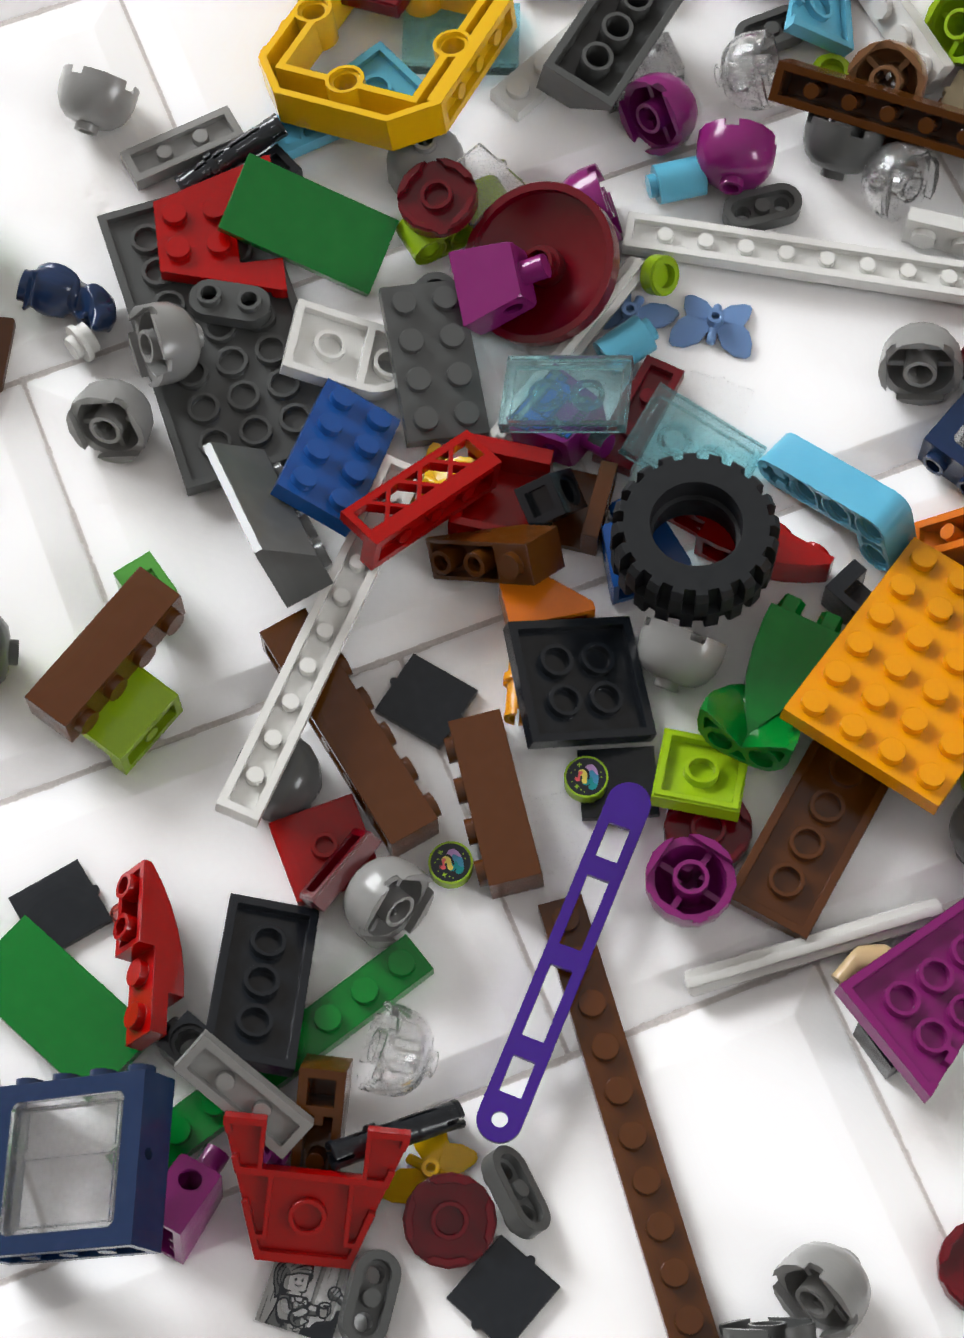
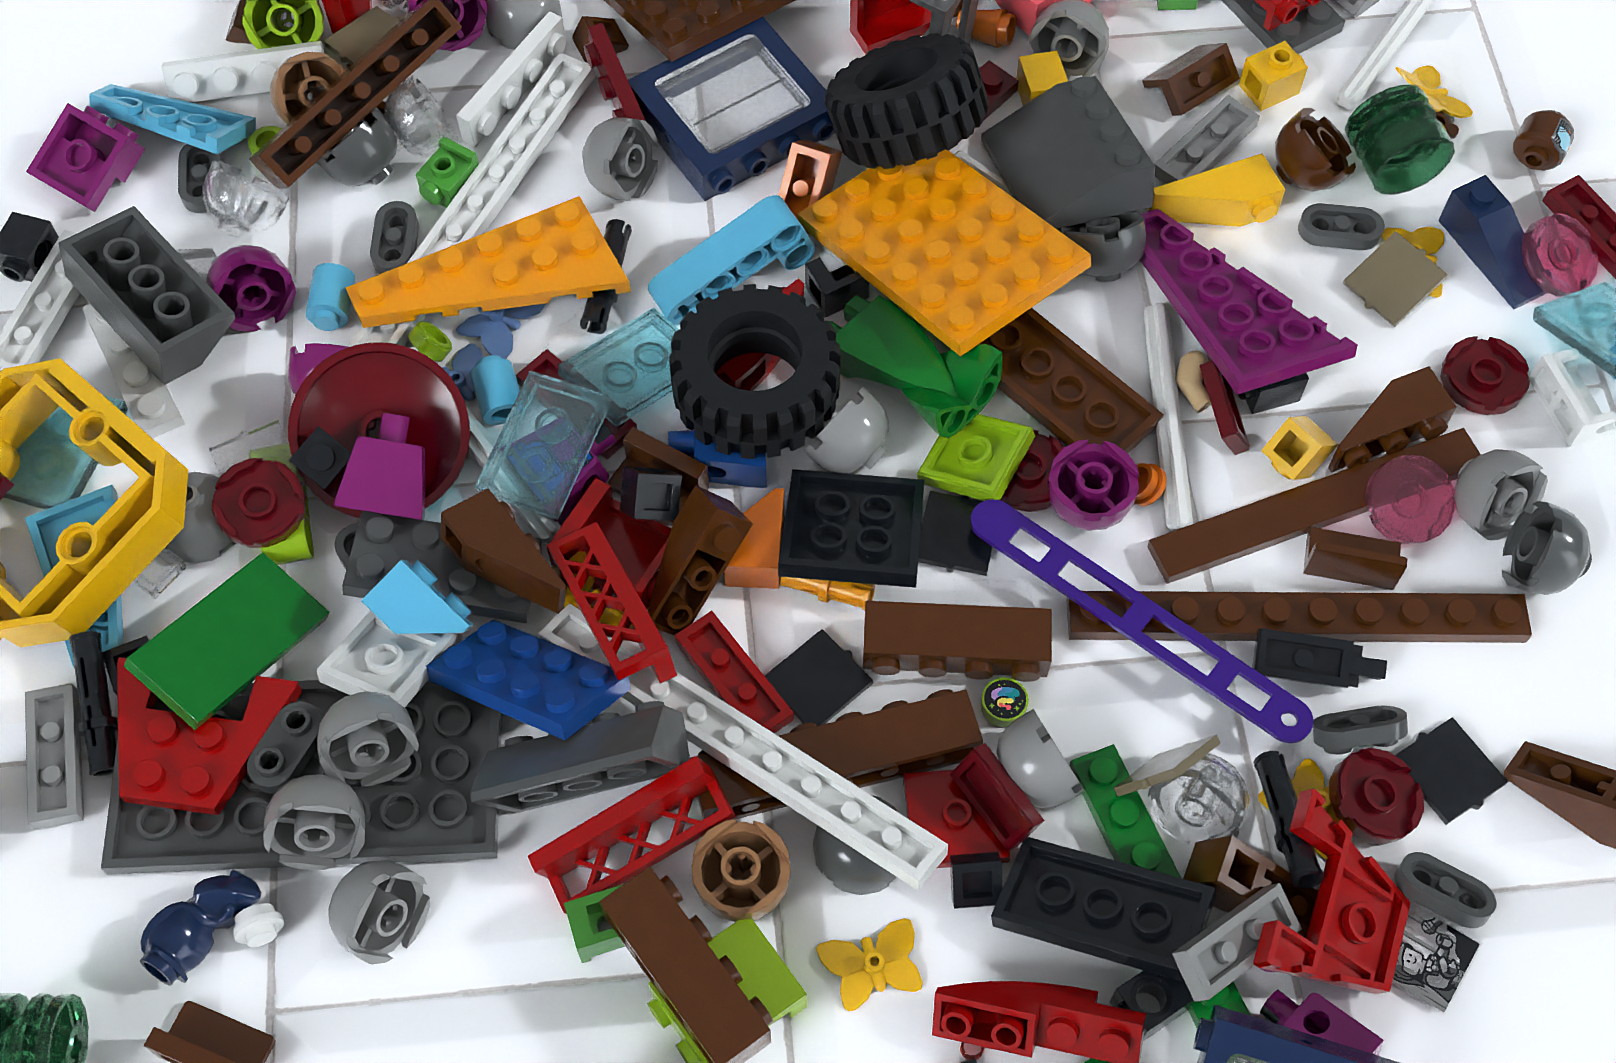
camera: 75 degrees left, 5 degrees down
tile [564,756,609,803] -> none
magenta cylinder [696,118,777,195] -> none
none -> clear tile [132,547,187,599]
none -> black plate [289,426,352,490]
none -> light grey cylinder [317,692,419,786]
none -> light orange wing [345,196,631,328]
none -> medium azure slope [361,560,474,634]
none -> bright green brick [415,136,479,208]
none -> reddish brown slope [441,488,568,614]
none -> red fence [527,756,736,914]
none -> black pin [580,219,632,334]
none -> red plate [674,611,794,734]
none -> medium nougat cylinder [691,819,791,922]
none -> yellow piece [816,918,923,1012]
none -> black plate [950,852,1002,909]
none -> dark tan piece [1113,734,1221,797]
none -> orange plate [1134,463,1167,507]
none -> reddish brown tile [1147,428,1481,584]
none -> dark red tile [1199,360,1250,455]
none -> black hinge [1252,628,1387,689]
none -> yellow brick [1261,416,1339,480]
none -> reddish brown panel [1303,527,1408,590]
none -> reddish brown slope [1328,366,1457,473]
none -> clear pink tile [1365,455,1456,544]

